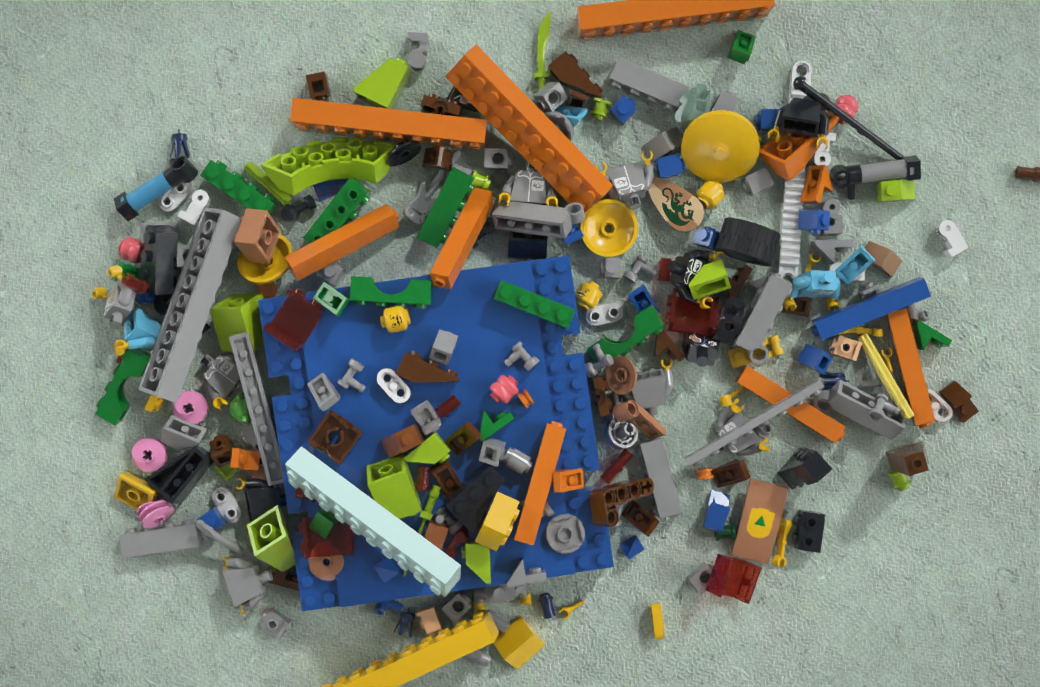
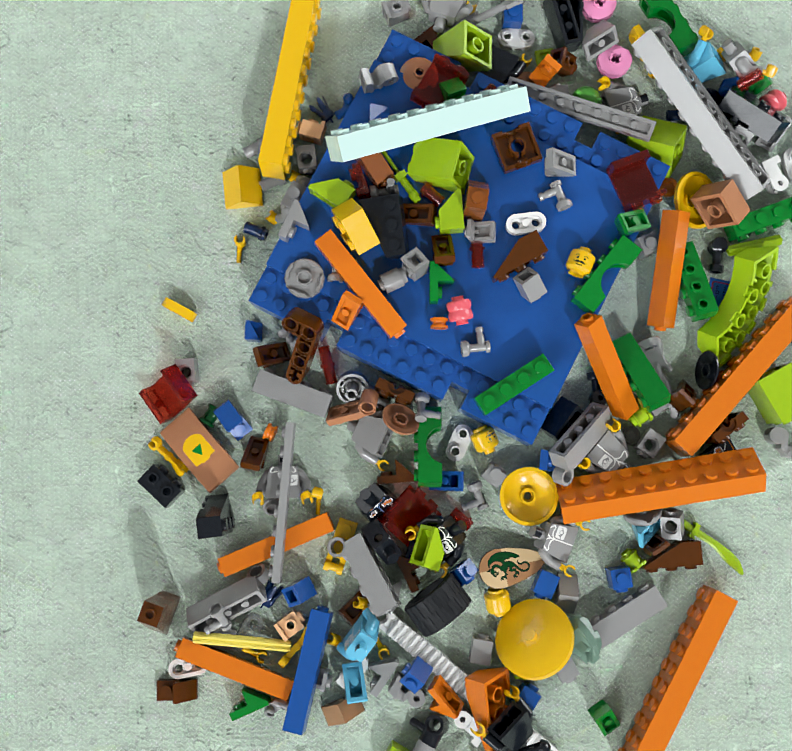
camera: 125 degrees right, 5 degrees down
lime brick [888,471,912,491] -> none
none -> light grey leg [358,62,399,94]

